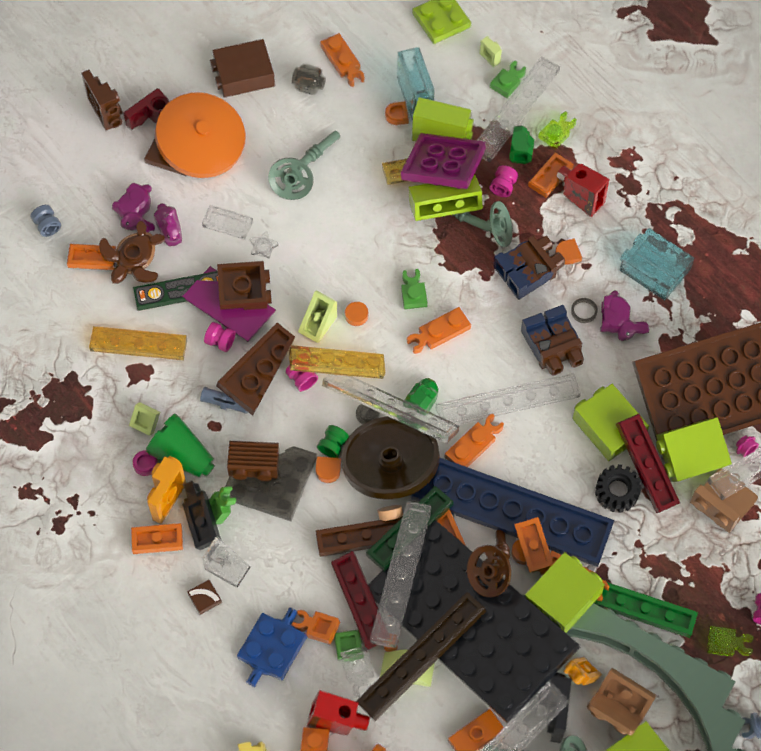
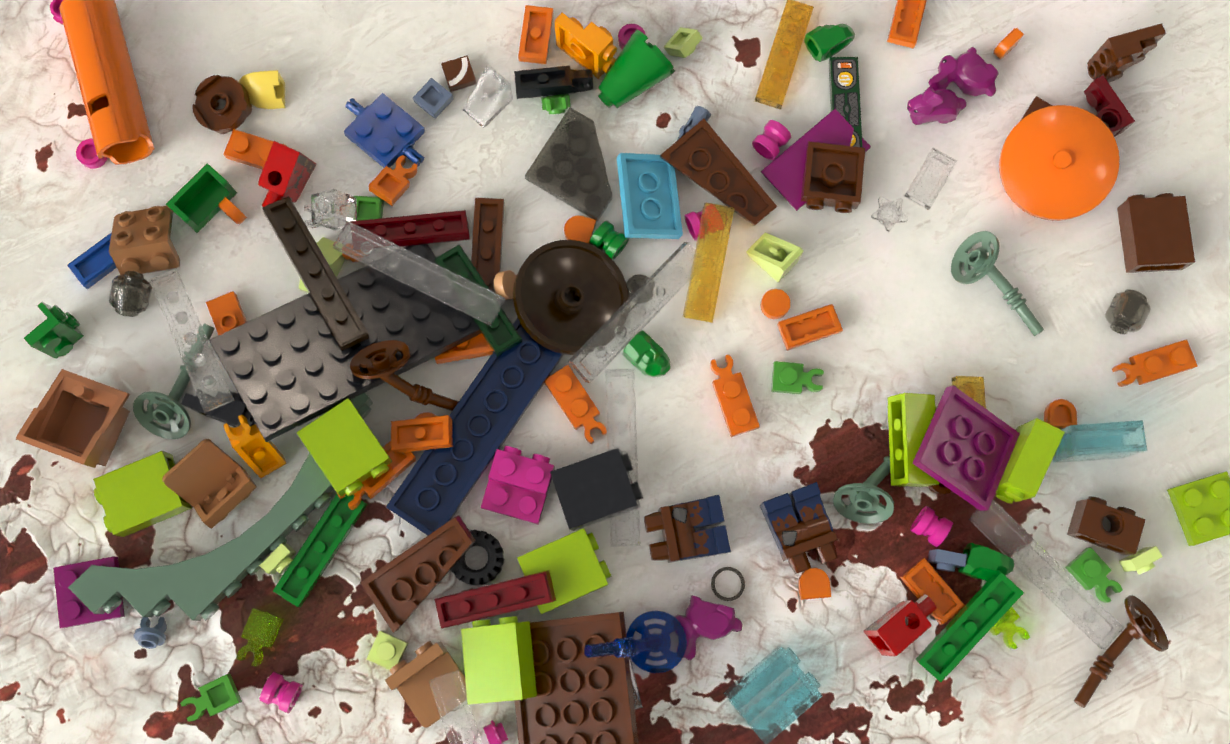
camera: 100 degrees right, 15 degrees up
reddish brown animal [99,221,165,284] -> none
reddish brown brick [227,441,280,481] -> none
none -> yellowish green plate [259,543,296,574]
none -> reddish brown wing [360,515,476,633]
none -> yellowish green plate [366,631,409,670]
none -> sand blue plate [413,78,454,119]
none -> dark pink plate [481,446,555,525]
none -> black brick [550,448,643,531]
none -> clear blue dish [584,611,687,673]
none -> medium azure plate [617,153,683,239]
none -> orange plate [777,304,843,351]
none -> green rock [804,24,855,62]
none -> green plate [916,570,1024,682]
none -> sand blue plate [928,549,967,572]
none -> orange tile [994,28,1024,60]
none -> reddish brown brick [1067,496,1146,555]
none -> reddish brown dish [1074,595,1169,708]

